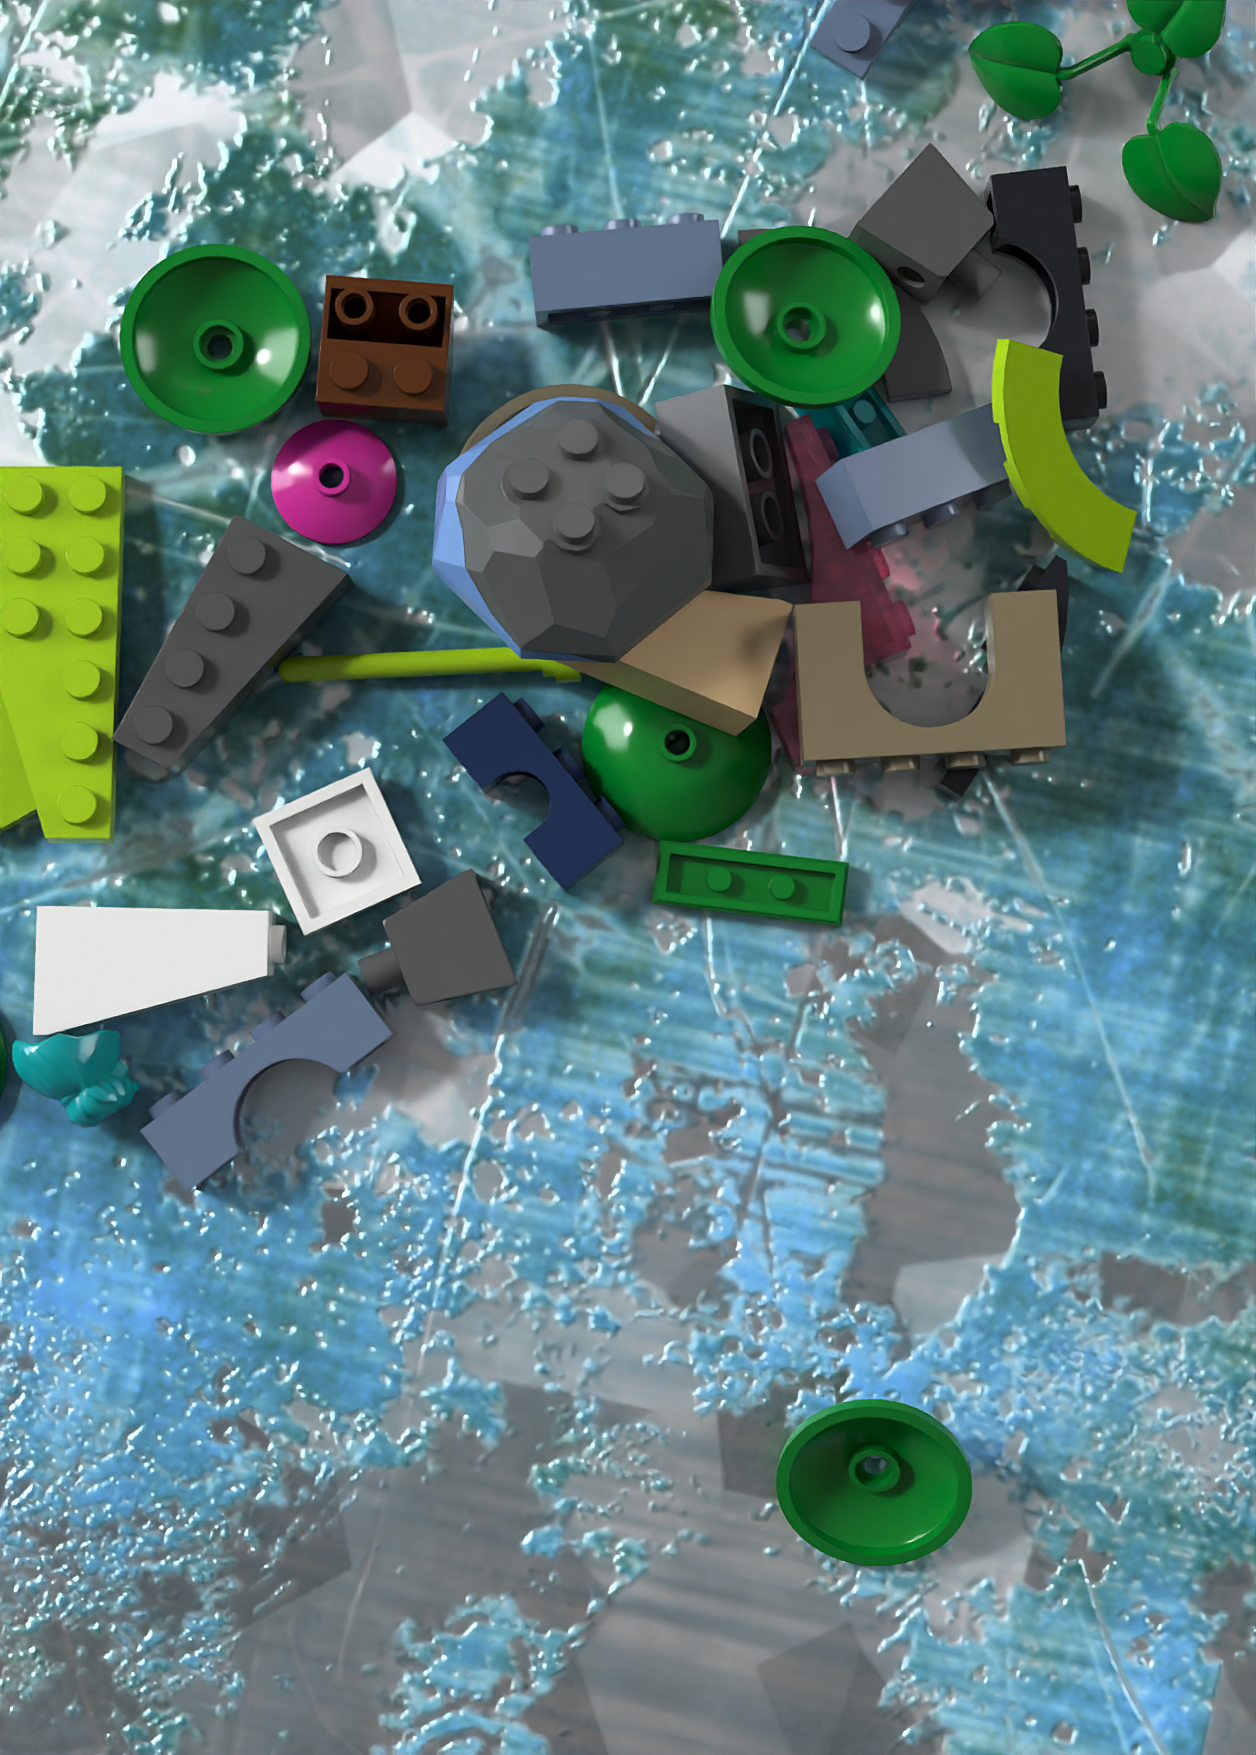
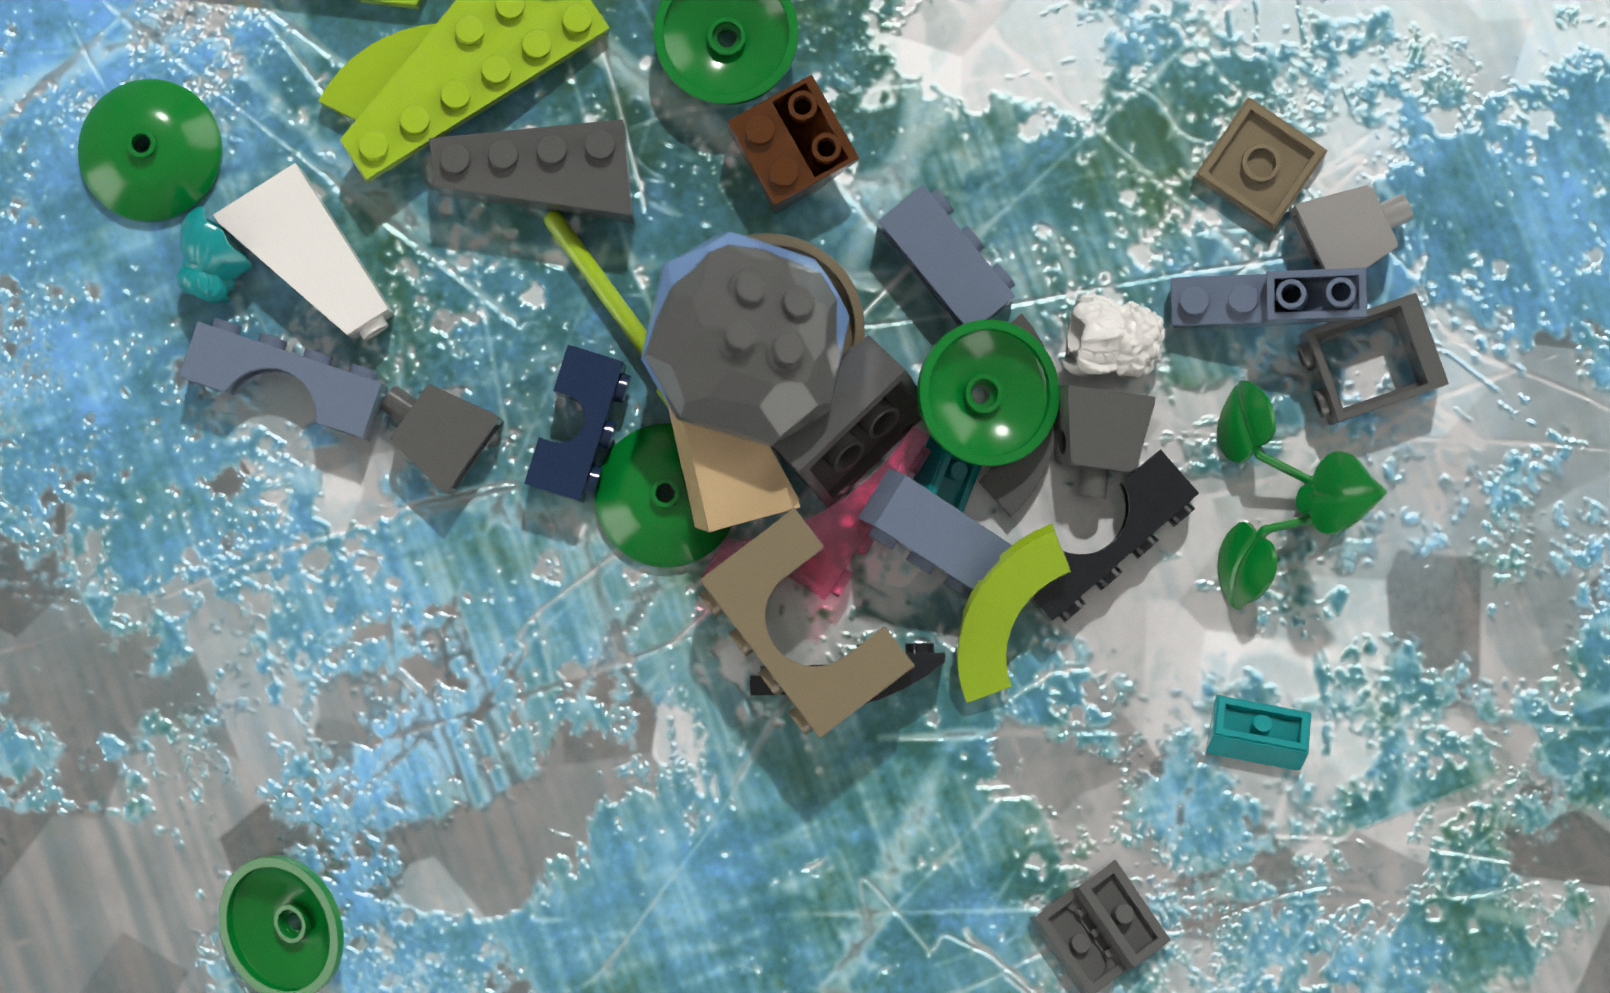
camera: 55 degrees right, 0 degrees up
white plate [252,767,423,937] -> none
dark pink dish [271,419,397,545] -> none
green tile [652,840,849,927] -> none
none -> white hair [1061,293,1165,379]

